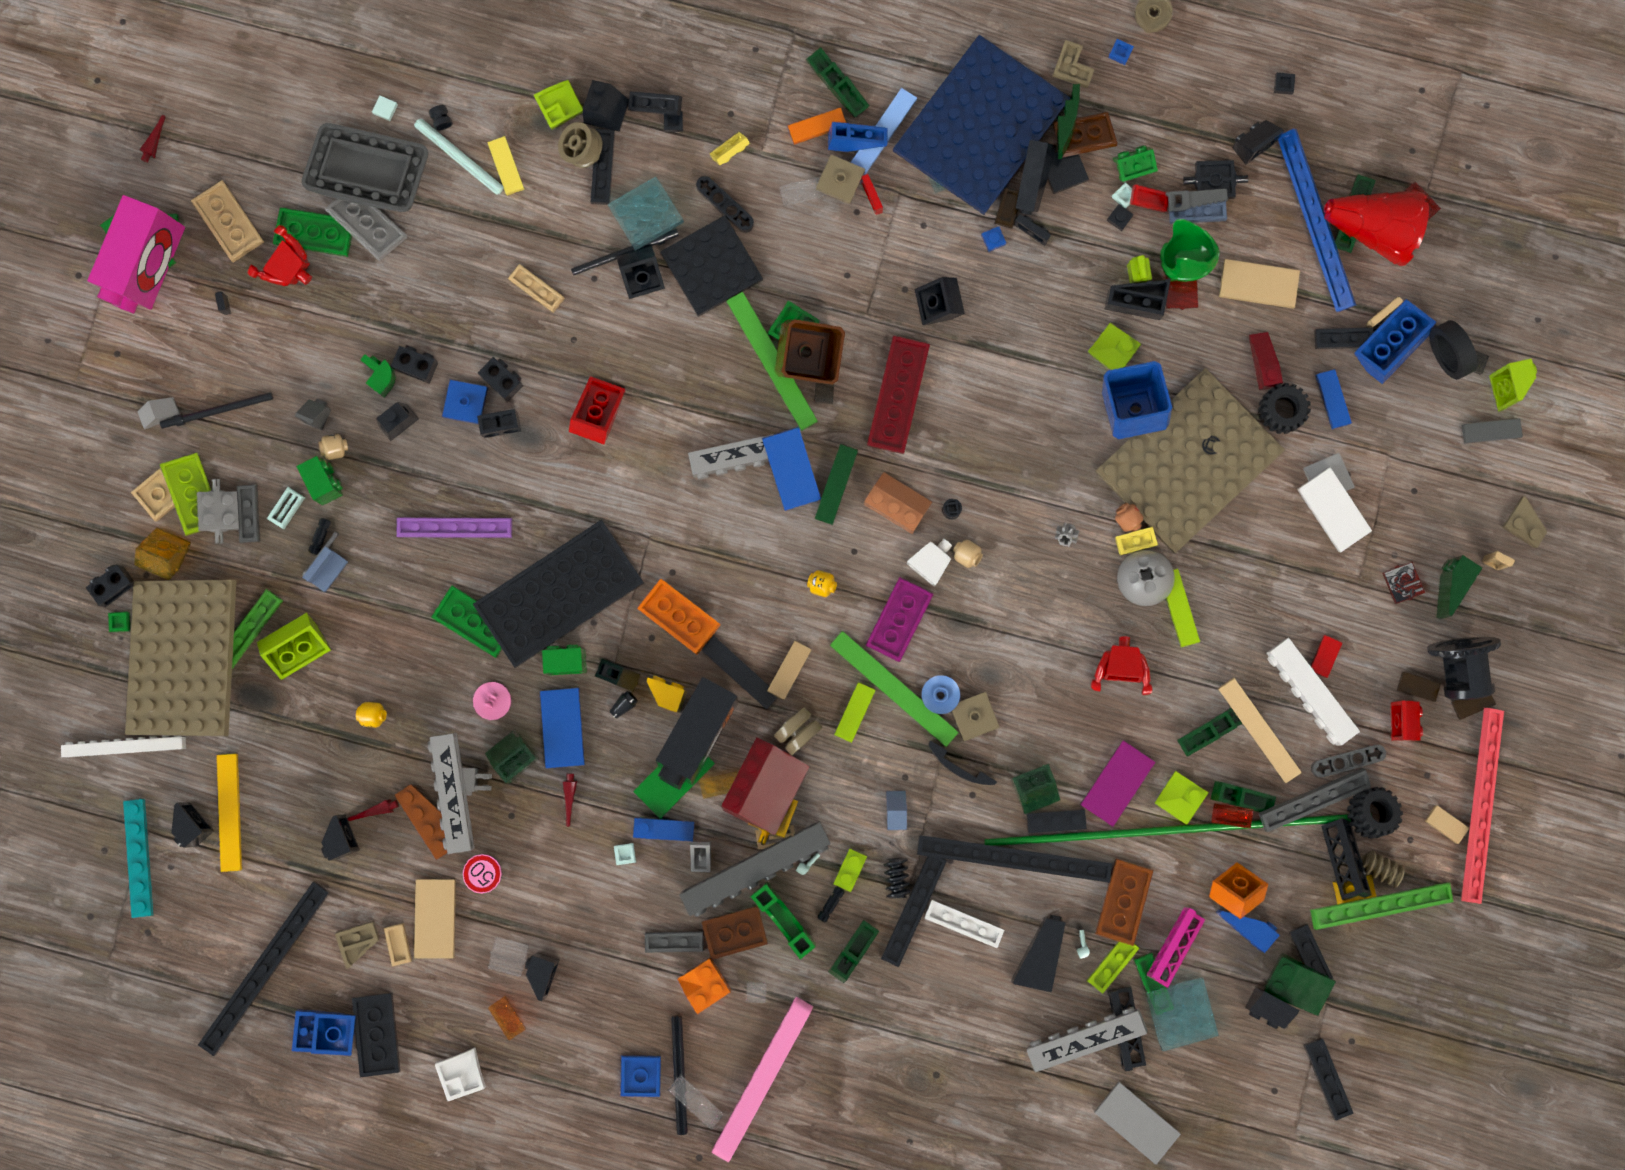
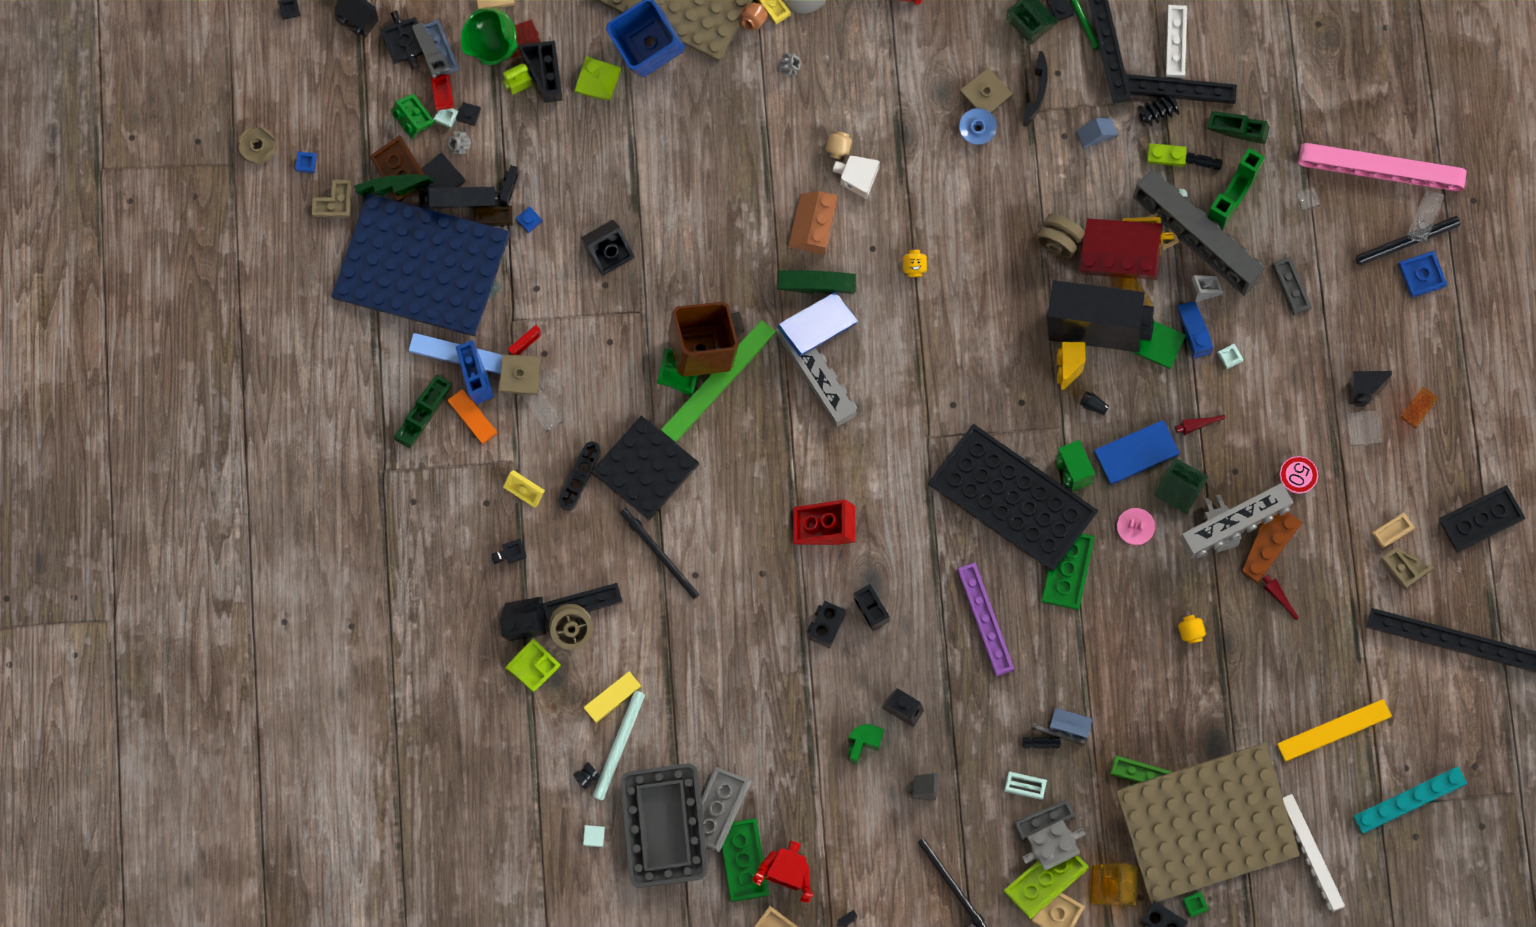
camera: 110 degrees left, 10 degrees down
black slope [171,802,214,848] -> none
lime slope [257,613,331,680] -> none
blue slope [292,1009,356,1056] -> none
green brick [296,456,343,505] -> none
tan head [318,434,348,460] -> none
black slope [321,814,360,861] -> none
black brick [391,345,438,384] -> none
tan tile [414,879,456,958] -> none
white plate [435,1048,486,1101] -> none
blue plate [442,380,488,424] -> none
tan tile [508,264,565,313] -> none
black slope [595,659,641,692] -> none
clear light blue plate [607,177,684,251] -> none
black slope [616,246,665,299] -> none
black plate [628,91,683,116] -> none
orange plate [637,579,721,655] -> none
orange slope [678,957,731,1014] -> none
black tile [701,635,778,710] -> none
reddish brown plate [702,906,768,960] -> none
tan tile [767,641,811,700] -> none
bright green tile [830,631,959,747] -> none
lime tile [834,682,876,743] -> none
magenta tile [865,577,934,663] -> none
dark red plate [867,335,930,455] -> none
black wheel [942,499,962,520] -> none
none -> light grey gear [448,131,471,154]

